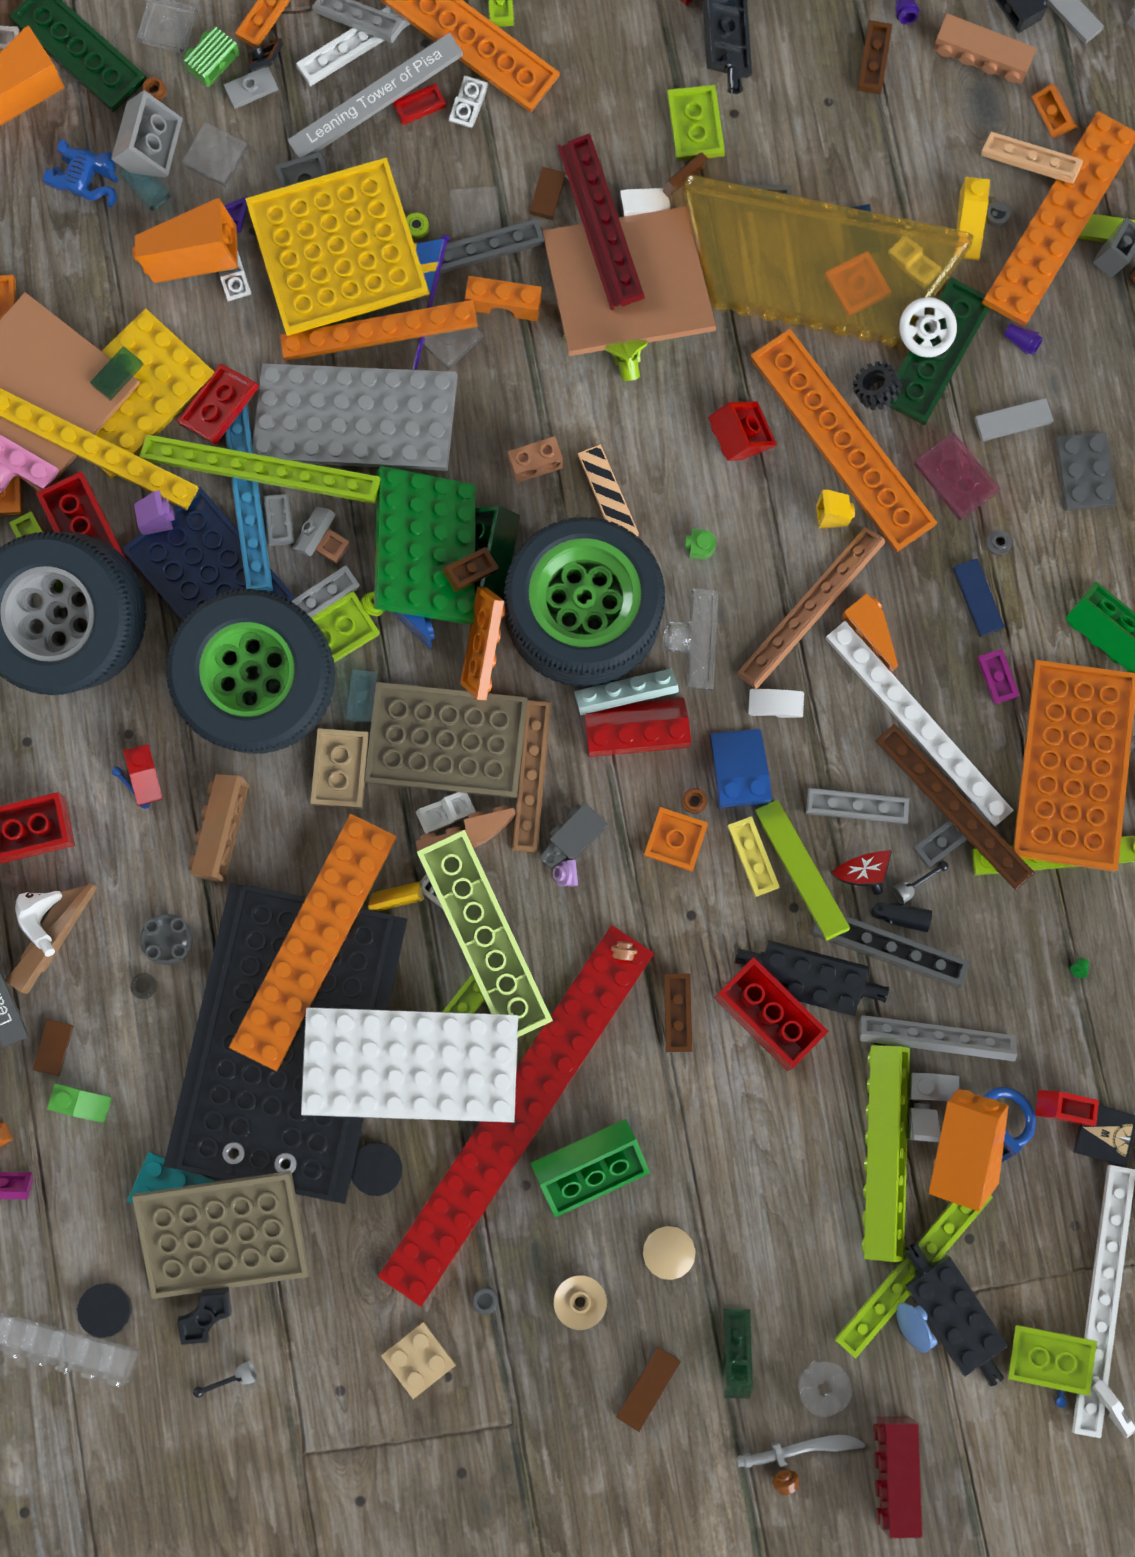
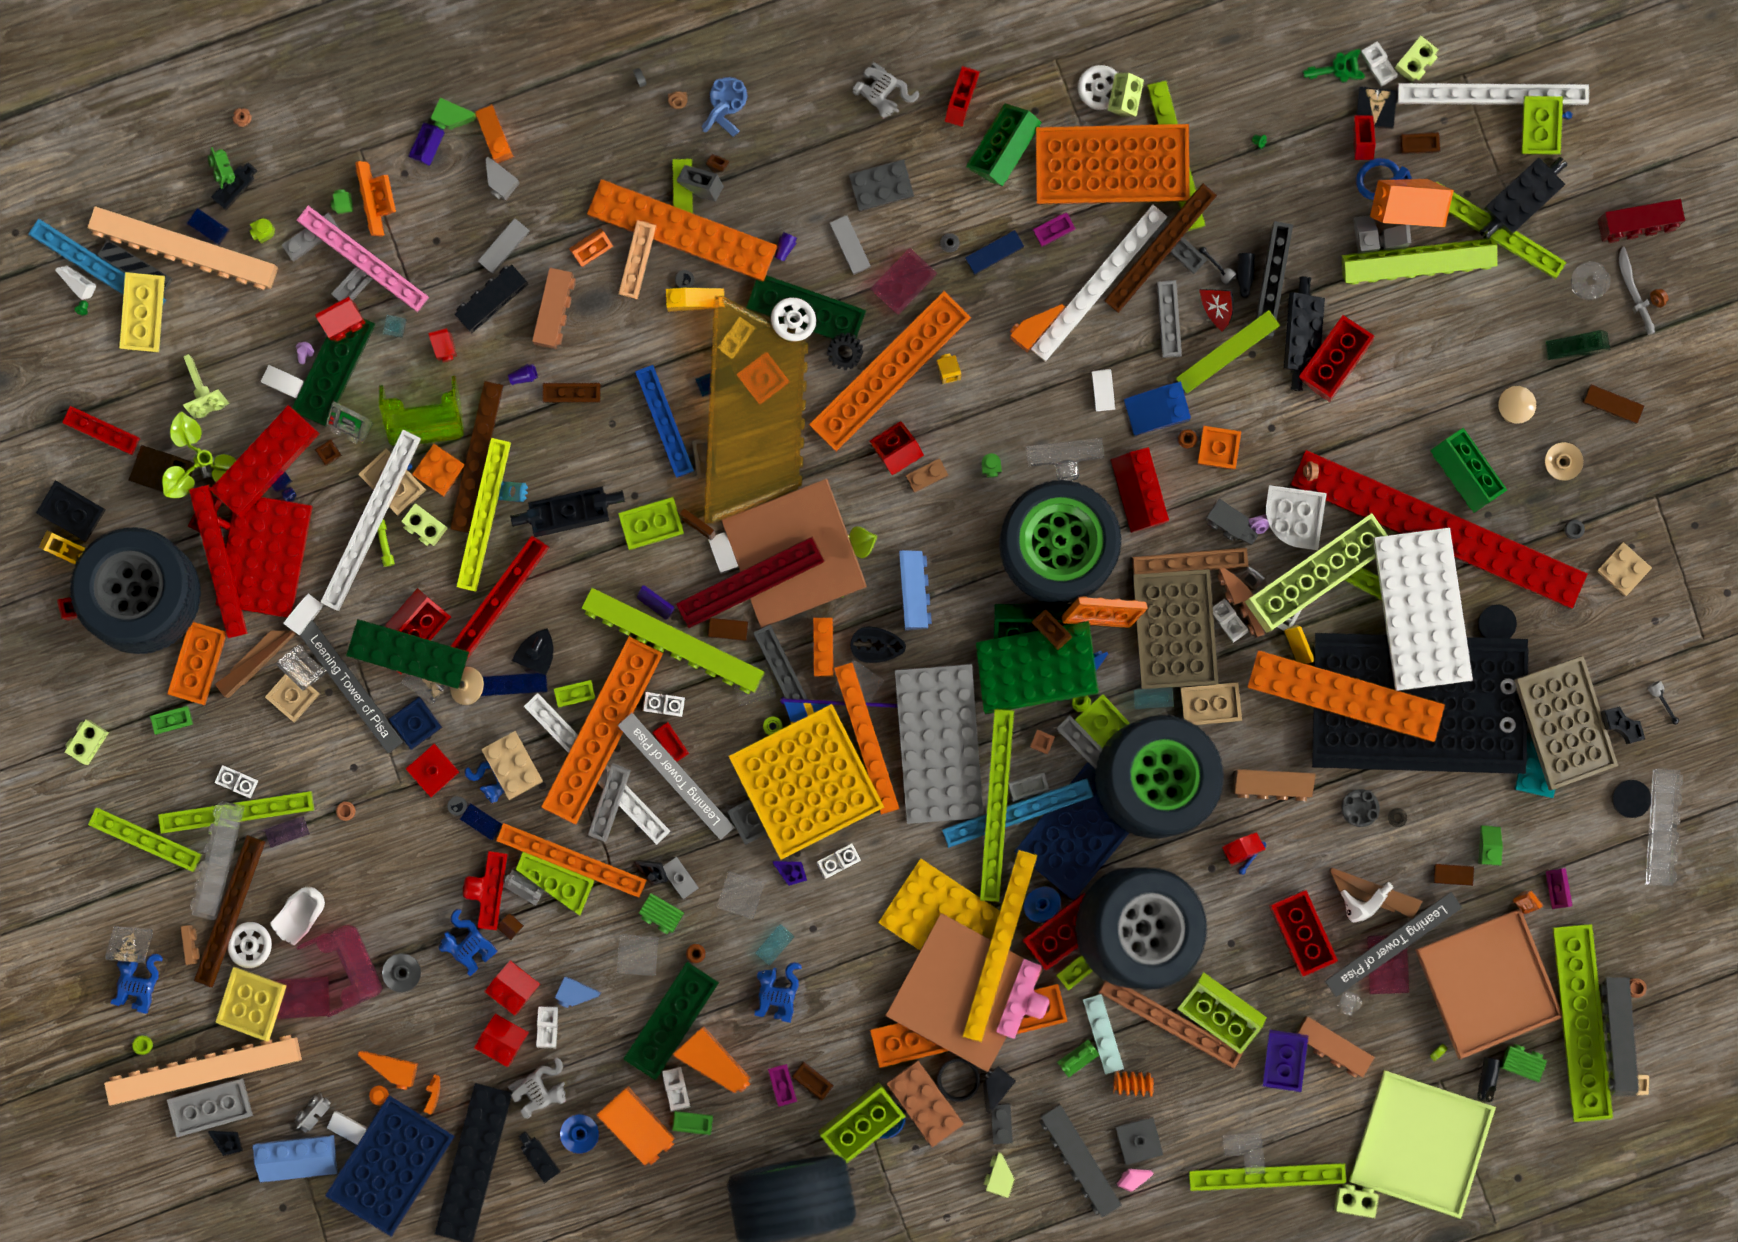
camera: 90 degrees left, 5 degrees up
clear green plate [90,346,144,401] -> none
light grey slope [111,90,183,178] -> none
orange slope [132,198,238,283] -> none
medium lavender slope [134,491,175,535] -> none
red tile [177,363,259,445] -> none
light grey plate [291,506,336,556] -> none
nougat brick [508,436,563,483] -> none
light aqua plate [574,668,679,715] -> none
tile [578,444,639,536] -> none
reddish brown plate [664,973,692,1052] -> none
light yellow plate [727,816,780,898] -> none
nougat tile [736,527,885,689] -> none
light grey plate [859,1015,1017,1062] -> none
medium blue dish [896,1303,937,1353] -> none
white tile [1092,1380,1135,1438] -> none
none -> lime brick [582,588,765,694]
none -> blue plate [635,365,694,478]
none -> dark purple slope [637,585,675,620]
none -> black piece [850,626,906,663]
none -> medium blue slope [899,551,932,631]
none -> medium nougat plate [906,458,948,493]
none -> blue dish [1024,887,1061,923]
none -> light grey slope [1240,567,1265,591]
none -> white plate [1266,485,1327,550]
none -> reddish brown tile [1400,132,1440,154]

